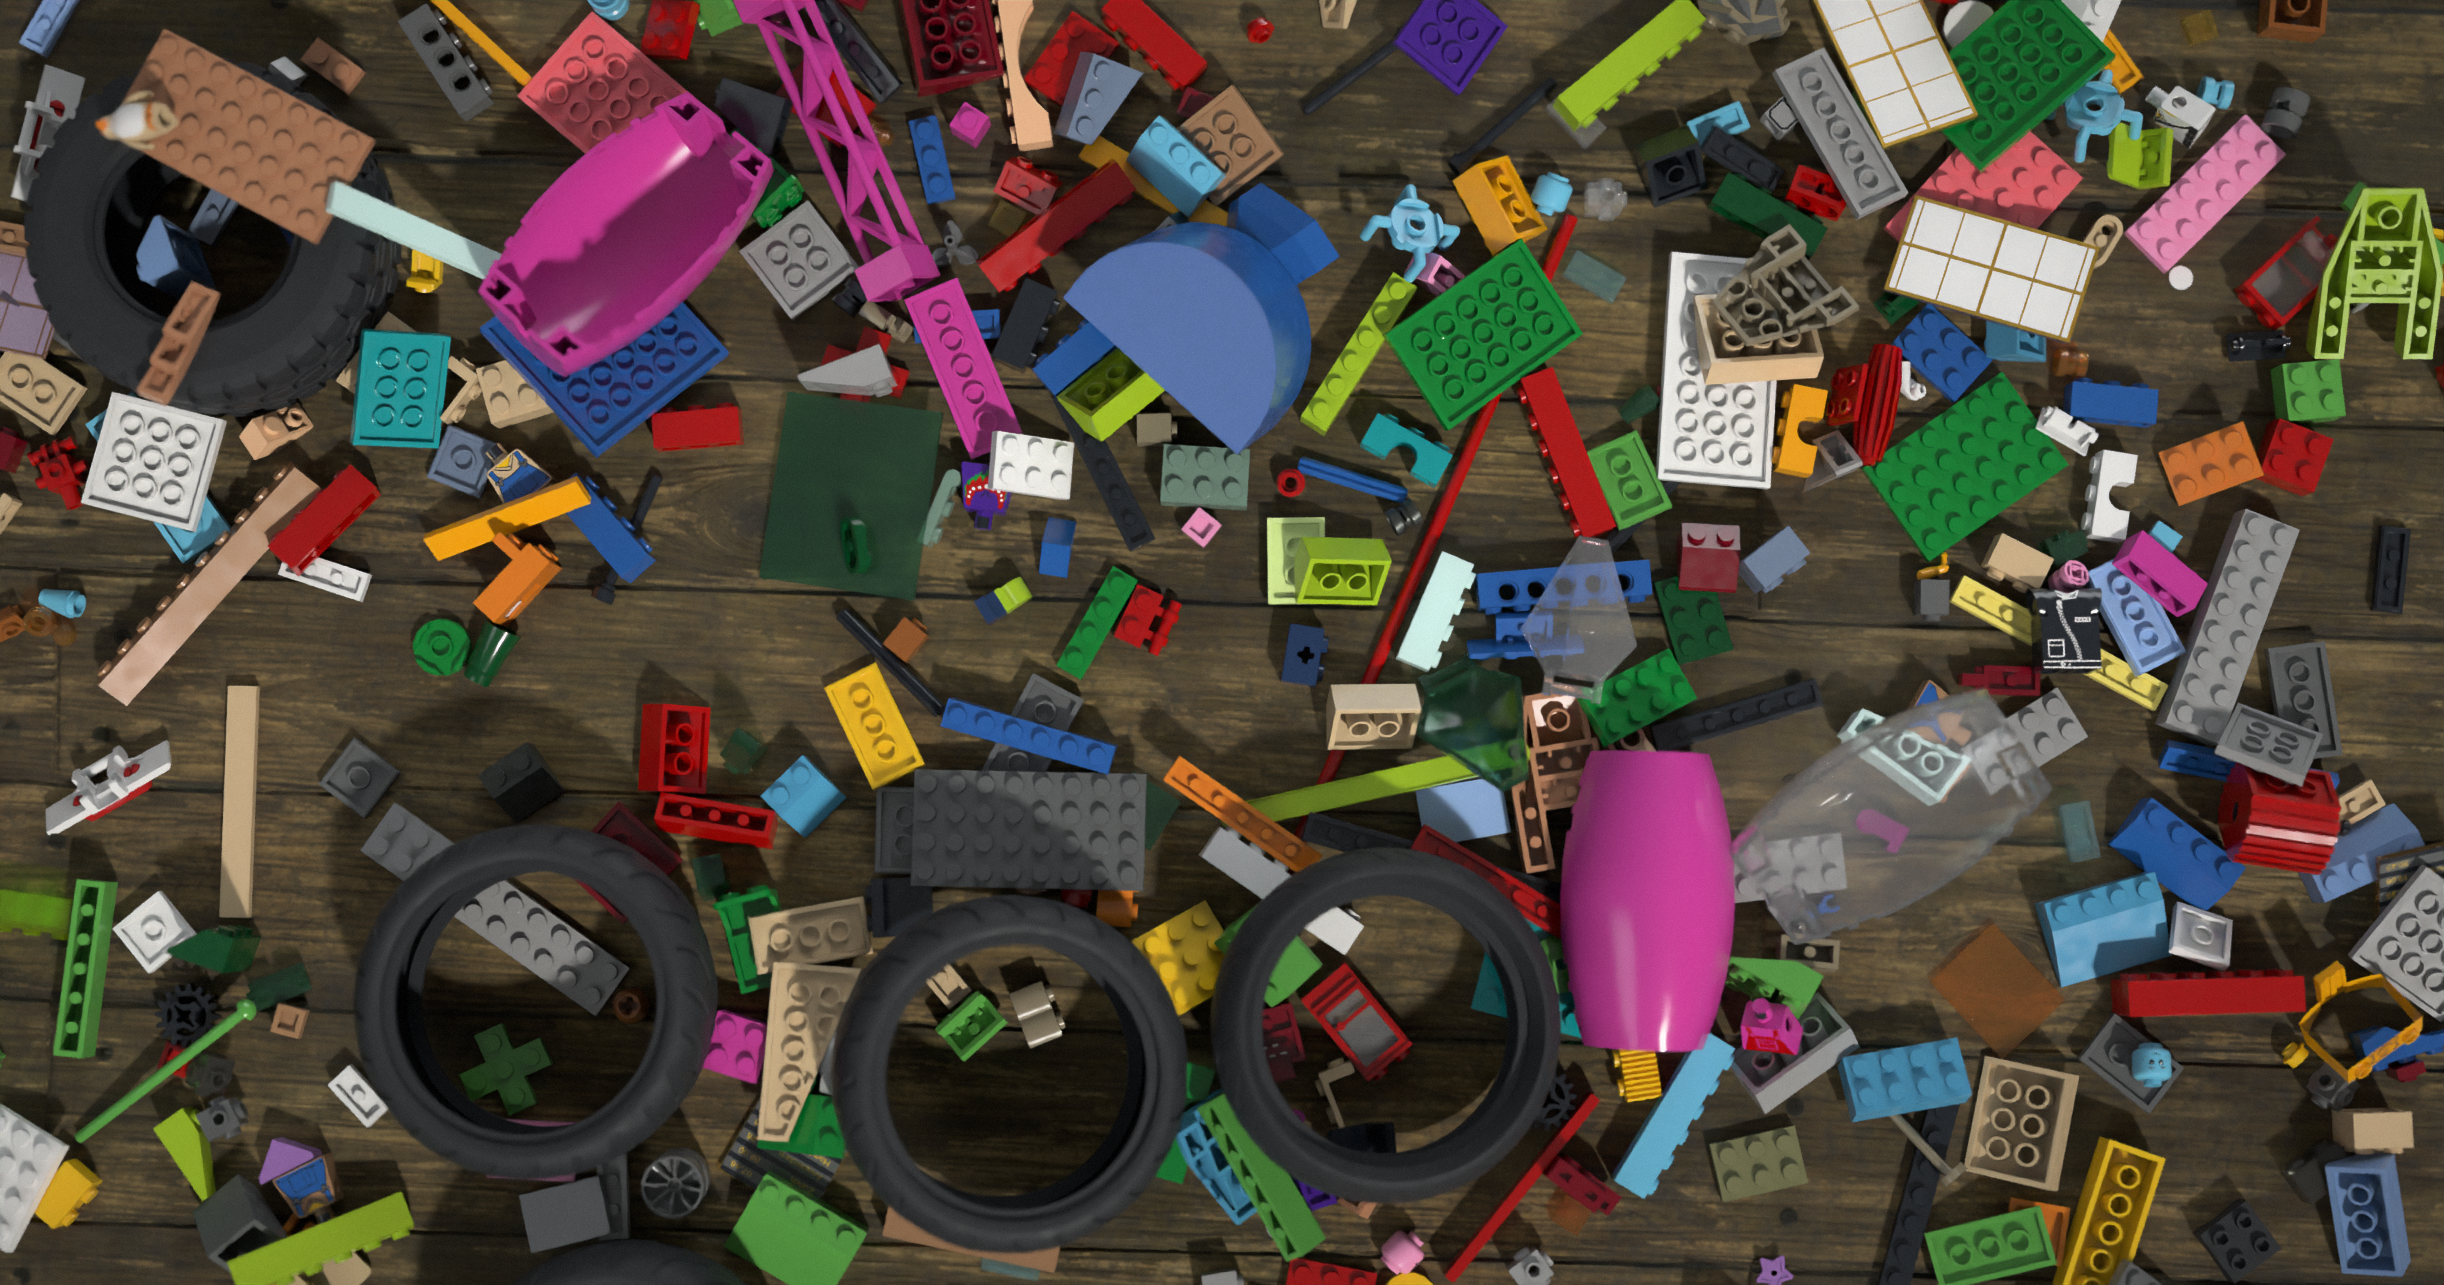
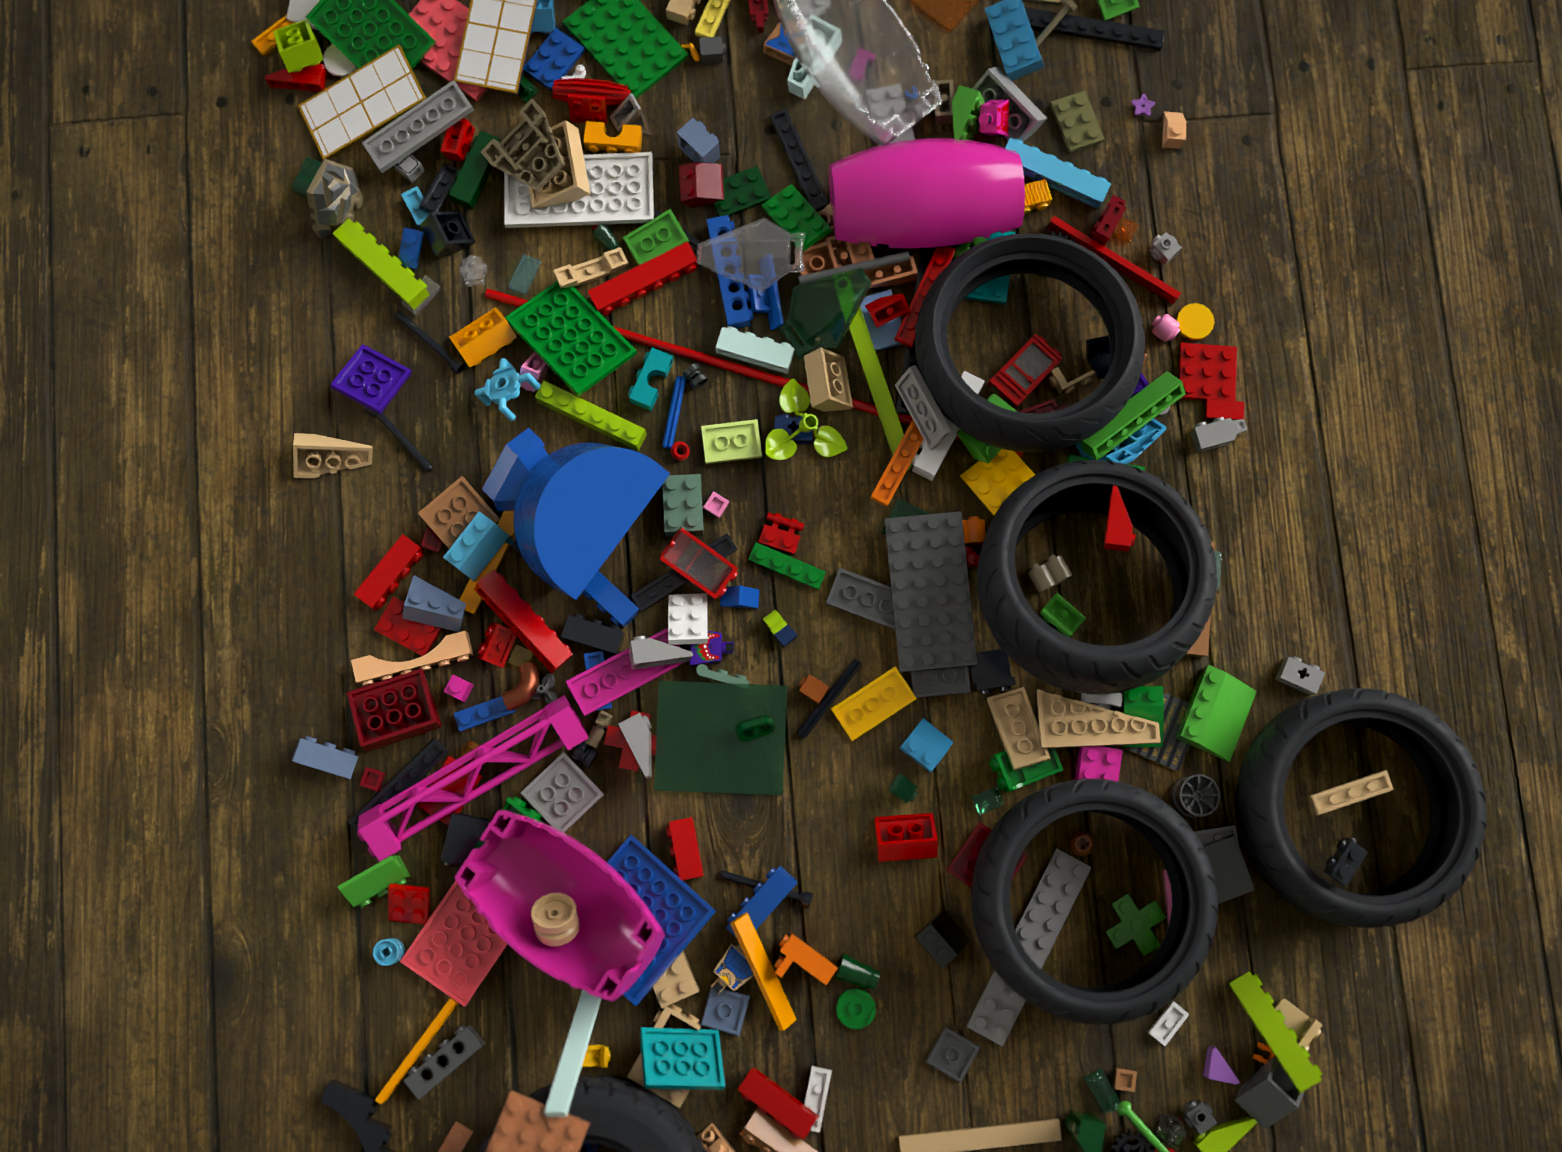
camera: 95 degrees left, 5 degrees down
torso [272,1153,344,1225] -> none
red brick [654,792,779,849] -> none
blue arch [941,697,1118,775] -> none
lime slope [1057,348,1165,442] -> none
dark tan brick [1137,413,1177,446] -> none
red plate [1246,17,1274,43] -> none
lime slope [1295,537,1392,605] -> none
medium azure head [1531,171,1573,216] -> none
none -> blue plate [398,227,424,269]
none -> copper cylinder [502,662,539,711]
none -> tan wheel [531,893,579,946]
none -> tan slope [553,247,628,288]
none -> light grey slope [628,636,693,670]
none -> clear door [658,526,738,599]
none -> lime plant [765,379,848,460]
none -> dark grey piece [798,251,910,286]
none -> red slope [865,293,911,328]
none -> light grey plate [895,365,952,450]
none -> red slope [1104,486,1135,552]

